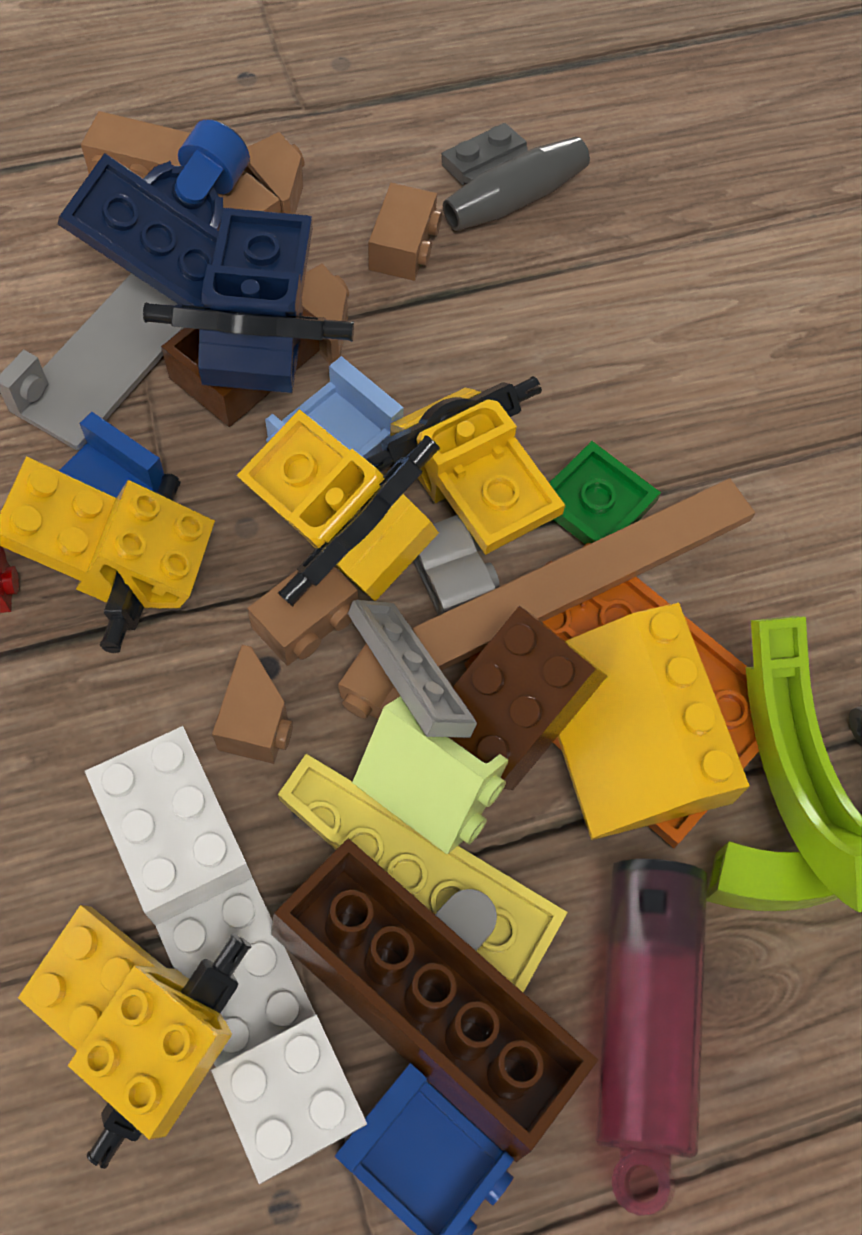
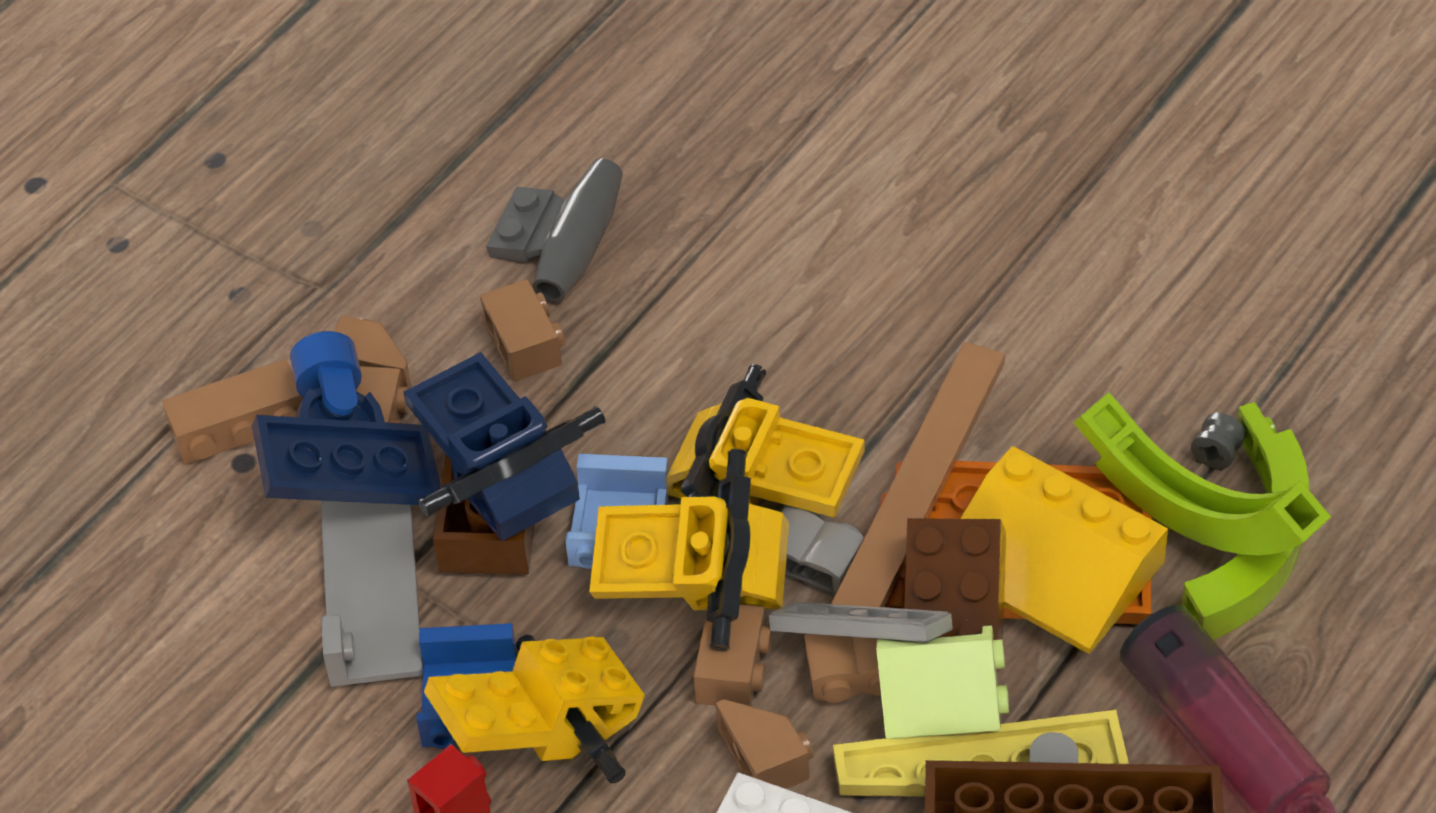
camera: 30 degrees left, 15 degrees down
green plate [549,441,661,544] -> none

